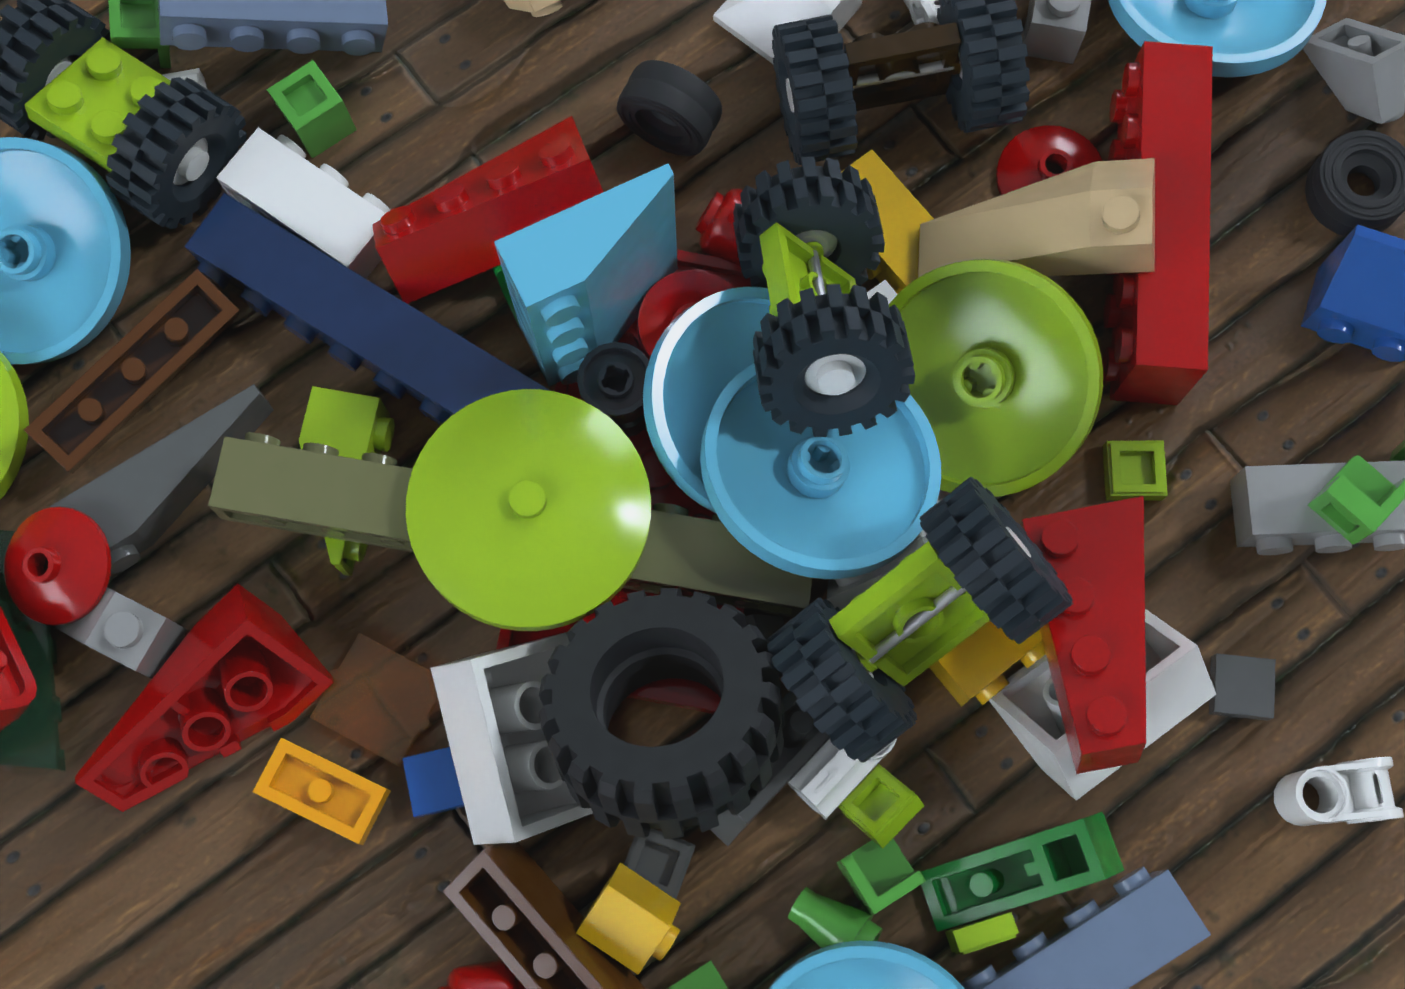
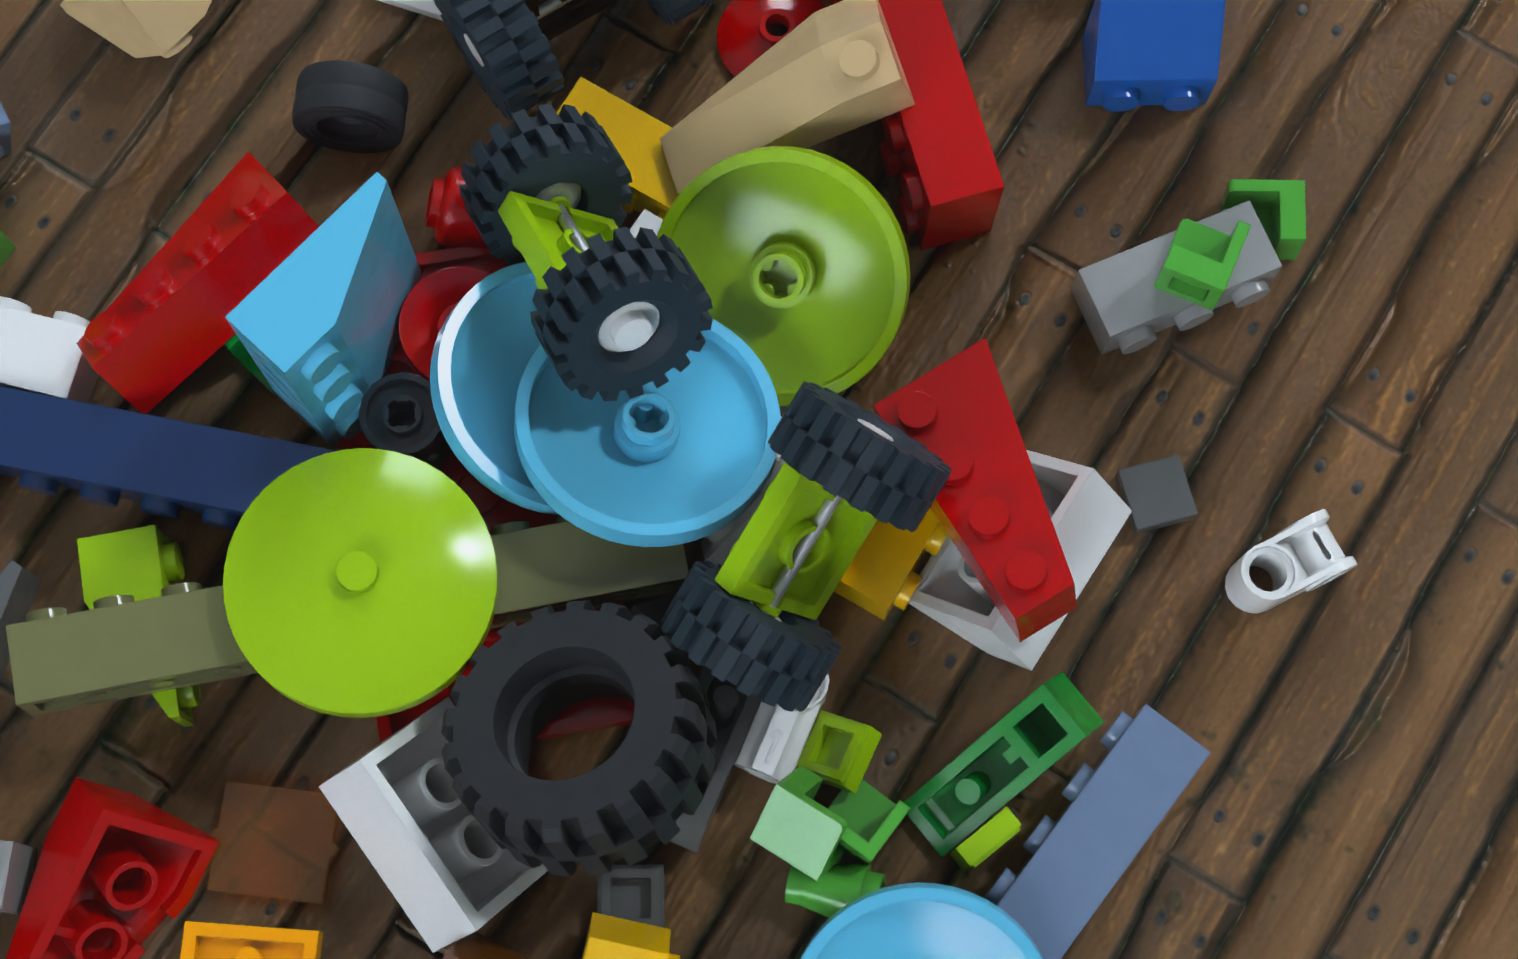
camera: 25 degrees left, 0 degrees up
blue tile [402,747,464,818] -> none
lime tile [1102,440,1168,501] -> none
none -> panel [750,765,847,881]

